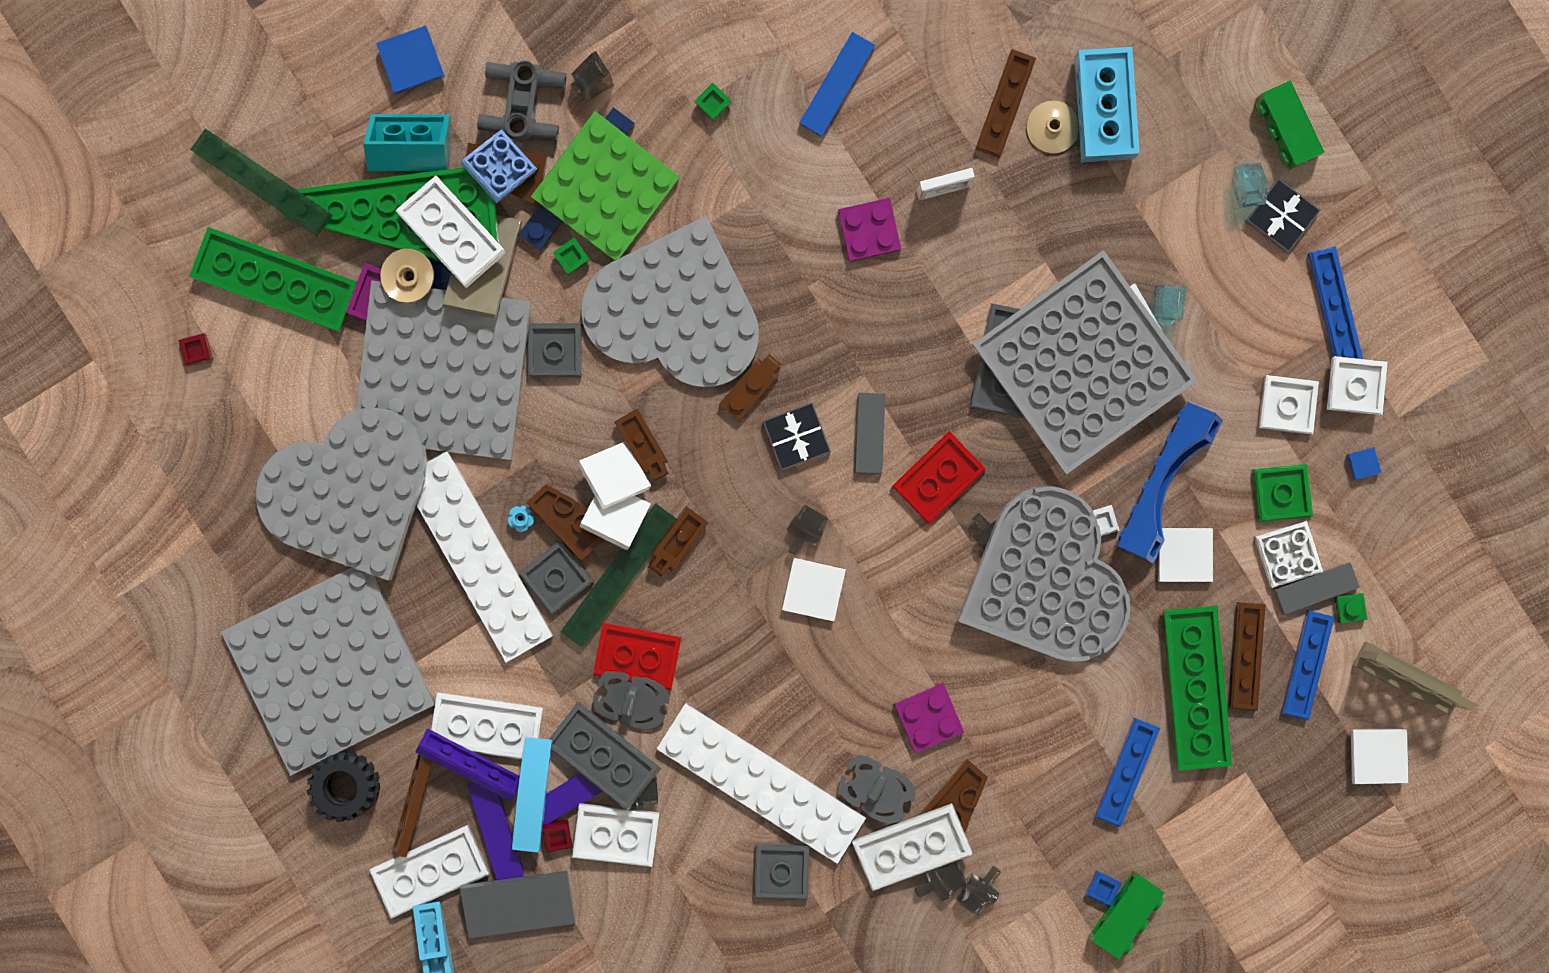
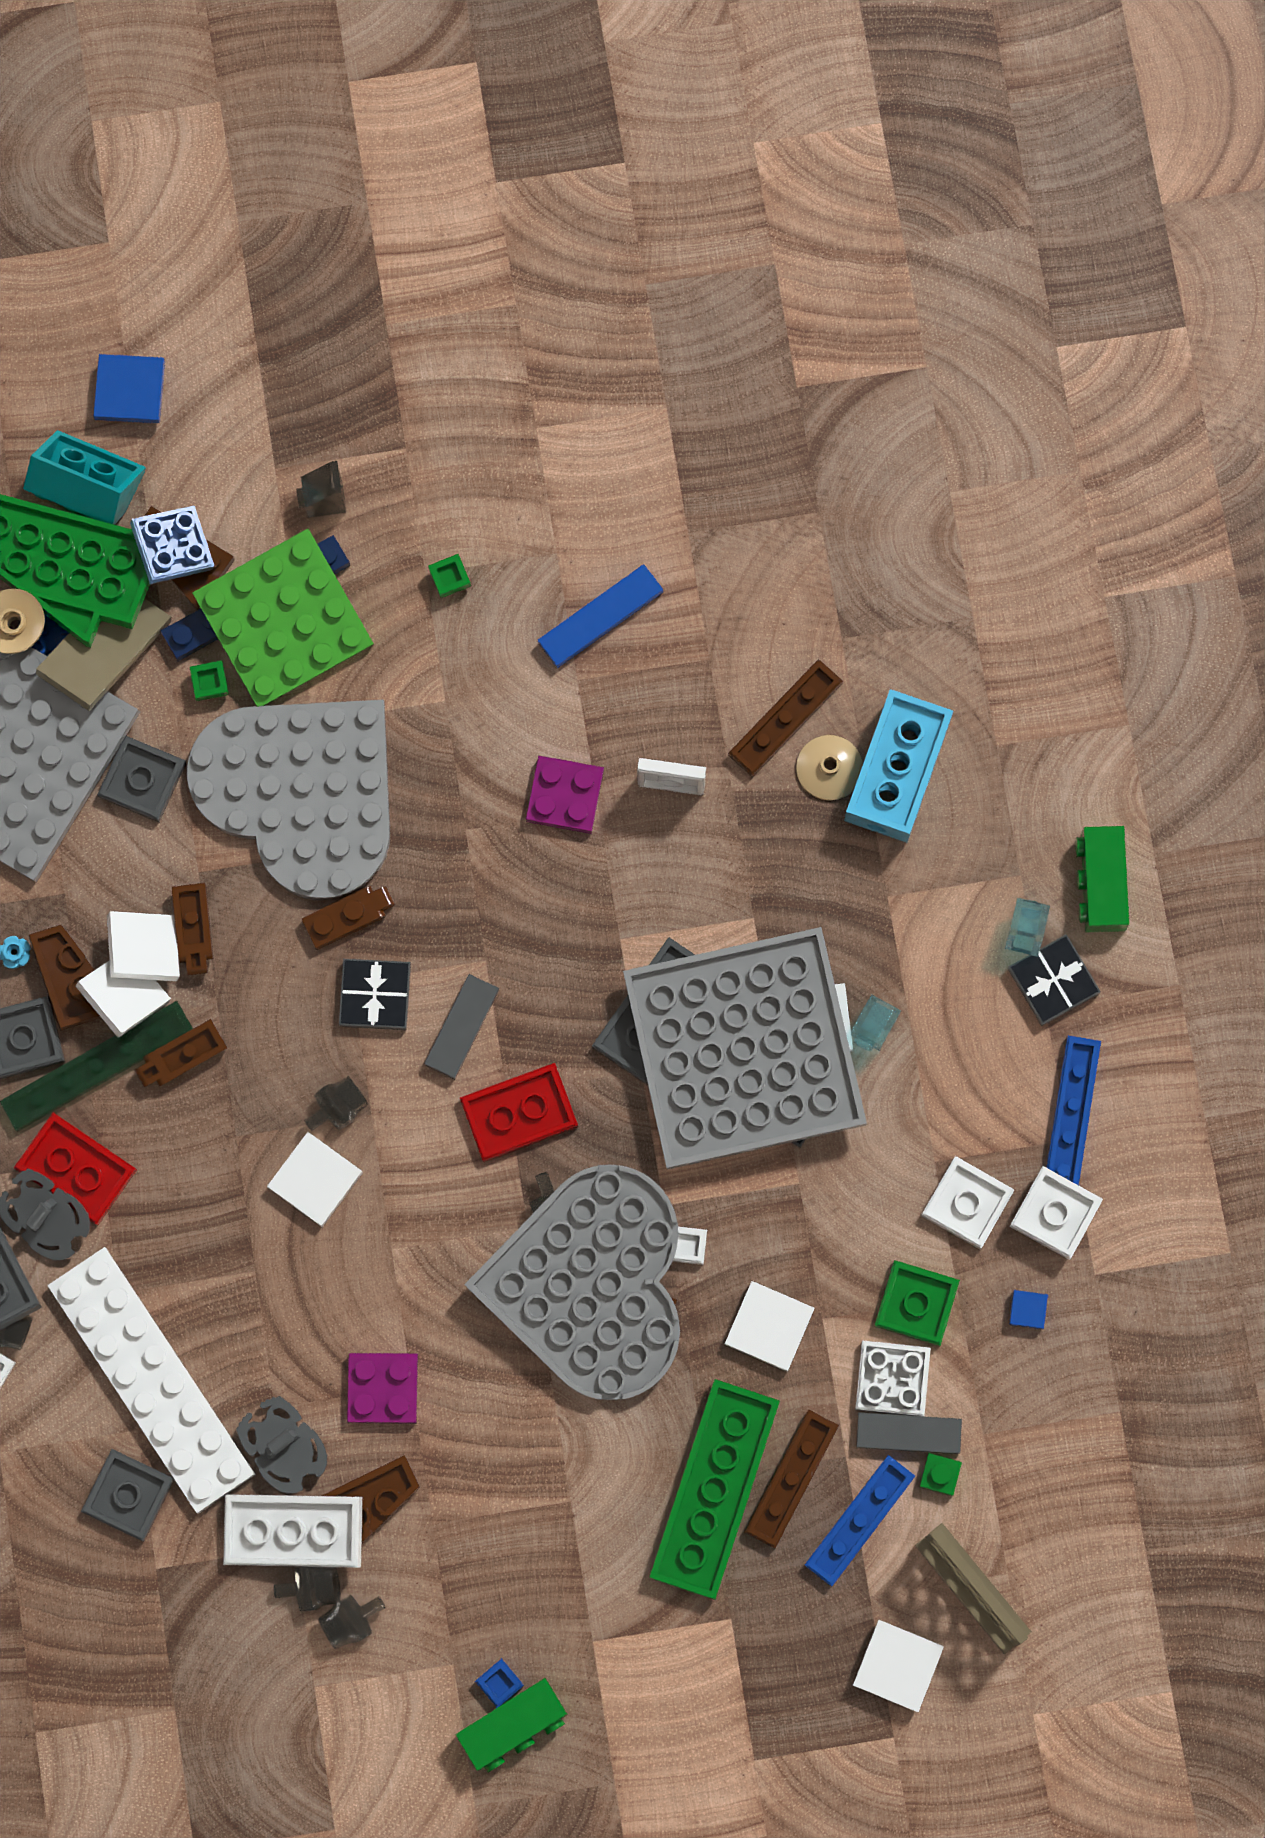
camera: 25 degrees right, 10 degrees down
white tile [395,176,506,288] -> none
dark grey piece [477,60,567,142] -> none
blue tile [1095,718,1160,828] -> none
blue arch [1117,402,1223,564] -> none

